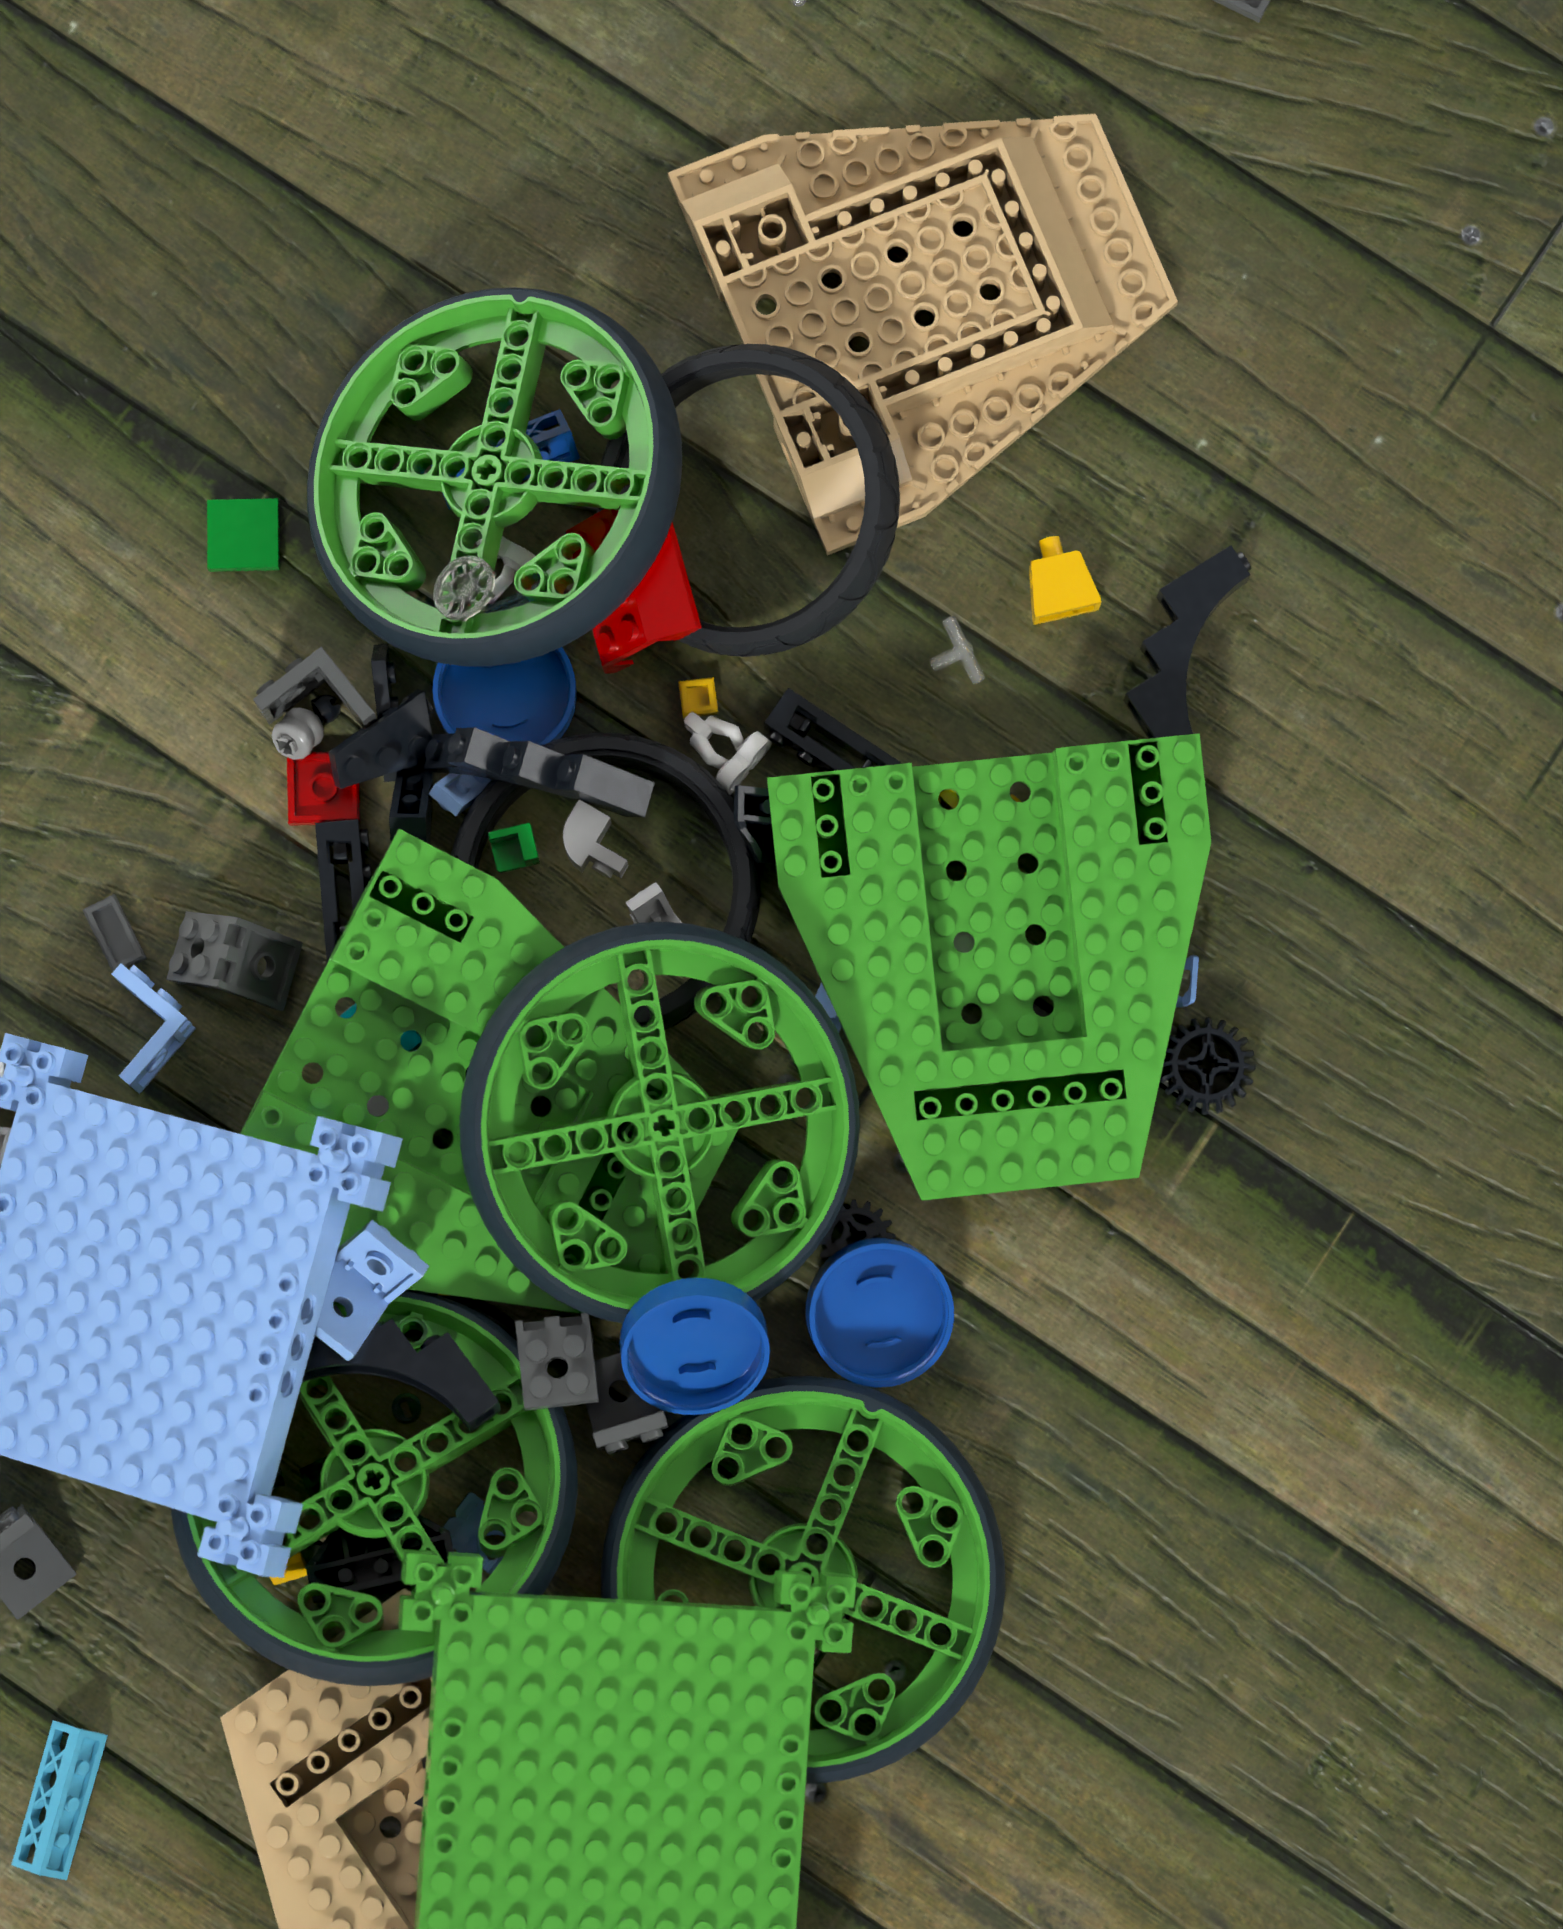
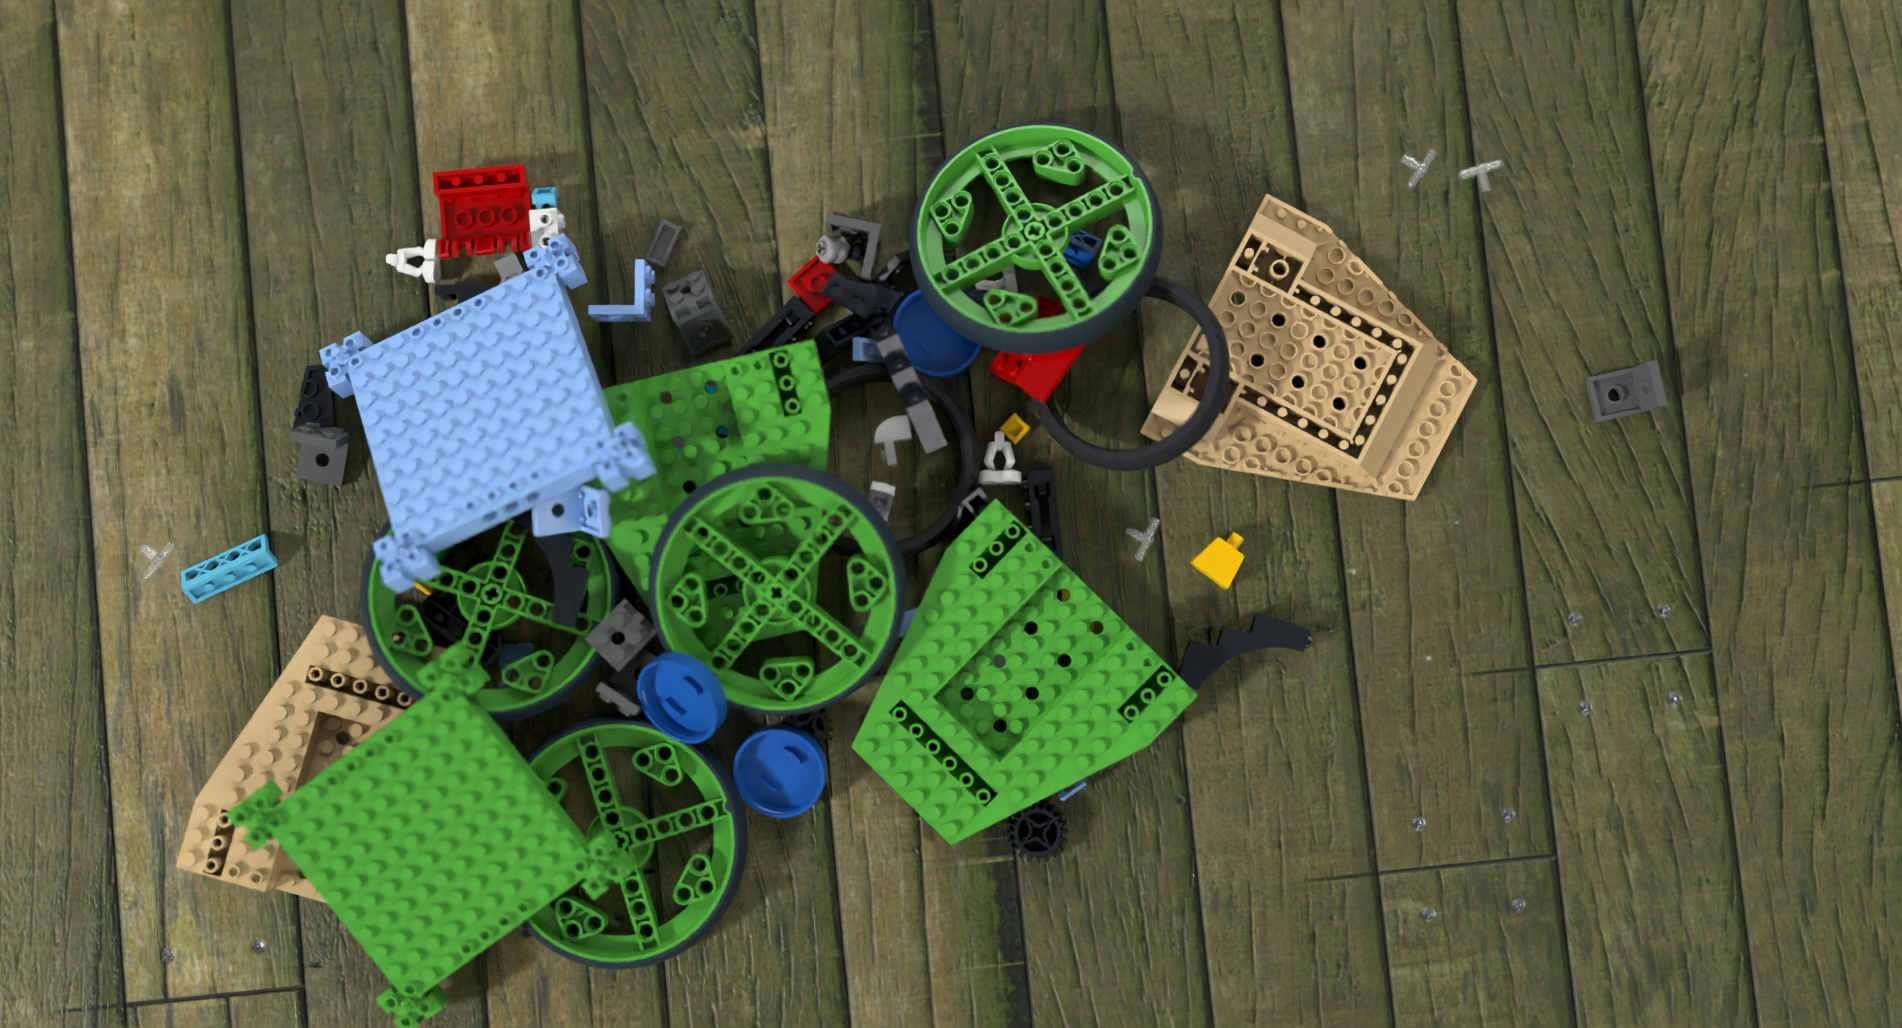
camera: 55 degrees right, 5 degrees up
green tile [207,498,280,572] -> none
clear smoke wheel [433,555,496,622] -> none
green panel [488,823,540,873] -> none

